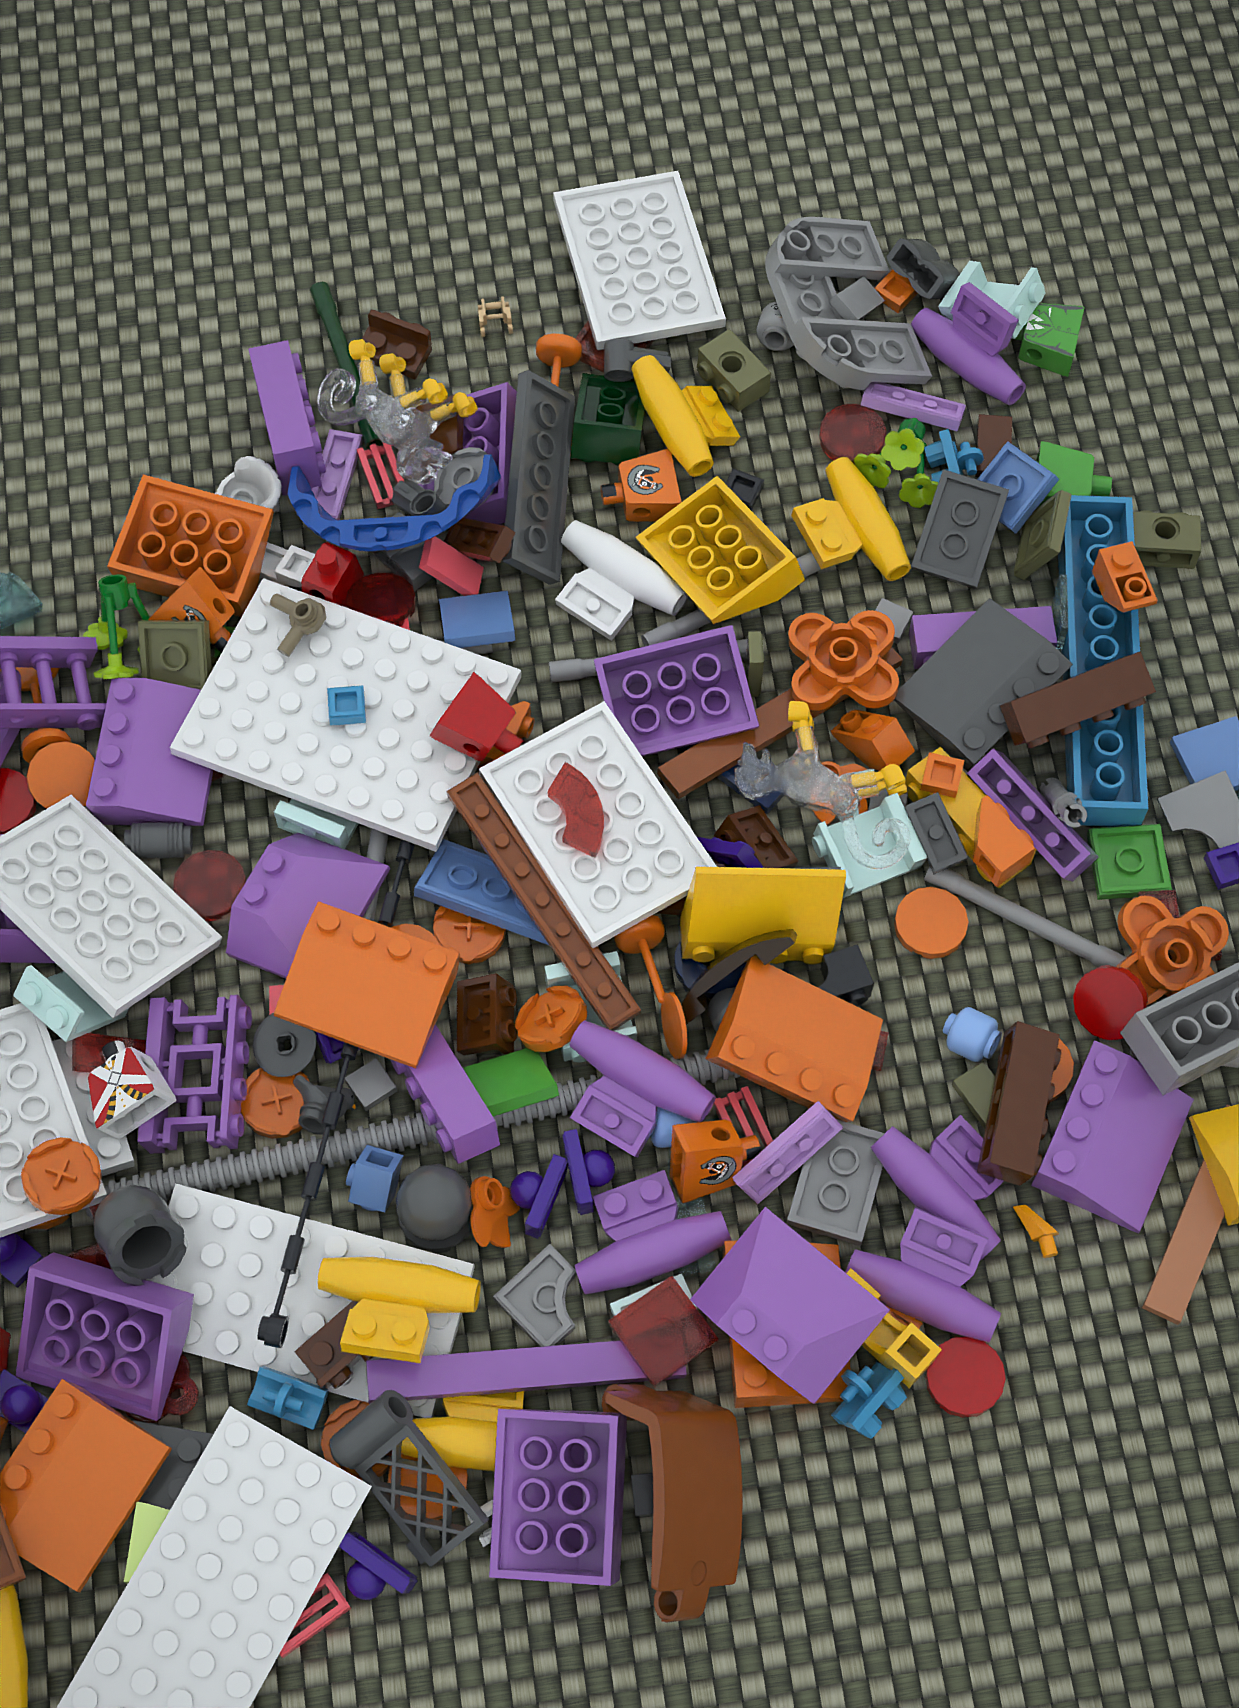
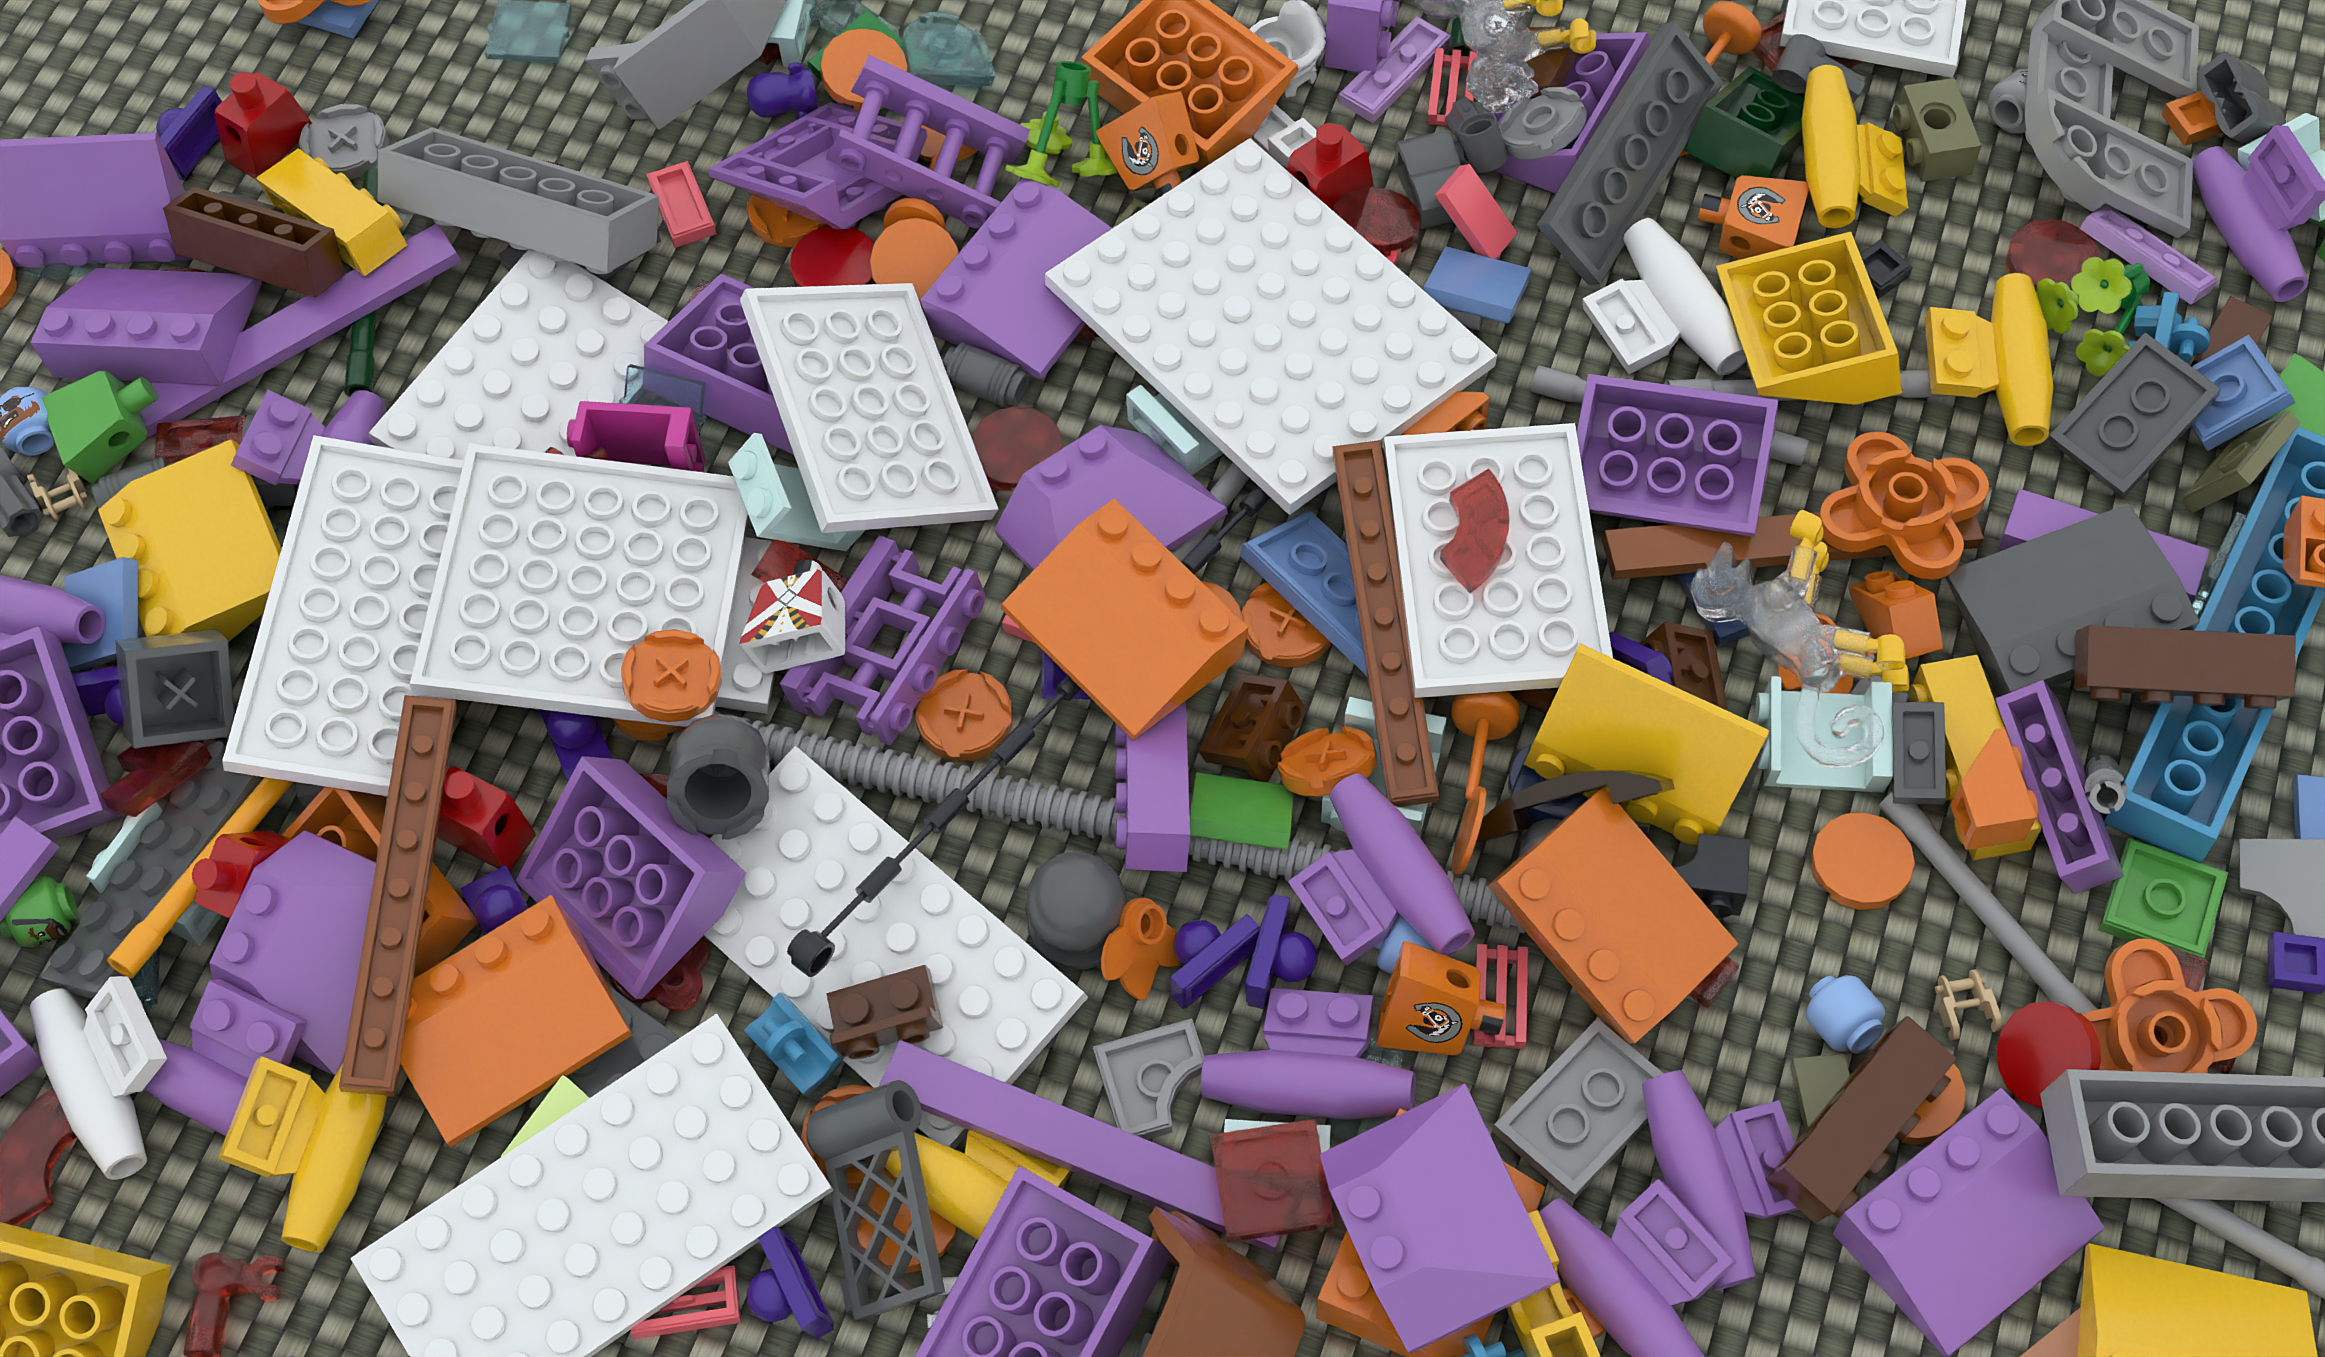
camera: 30 degrees right, 5 degrees down
olive tile [138,620,212,690] -> none
dark grey piece [253,1013,316,1077] -> none
dark tan piece [270,594,327,657] -> none
blue windscreen [287,454,501,551] -> none
dark grey animal [293,1075,356,1134] -> none
yellow plate [318,1257,481,1363] -> none
dark azure tile [327,685,366,726] -> none
light grey tile [345,1058,397,1112] -> none
medium blue brick [346,1145,403,1213] -> none
red torso [429,672,523,761] -> none
reddish brown plate [444,518,516,563] -> none
lavender tile [732,1101,843,1204] -> none
olive tile [745,631,764,697] -> none
light grey tile [829,276,885,320] -> none
light grey tile [875,598,913,644] -> none
orange tile [920,752,964,798] -> none
light orange bar [1013,1205,1059,1258] -> none
none -> tan piece [1935,969,2003,1040]

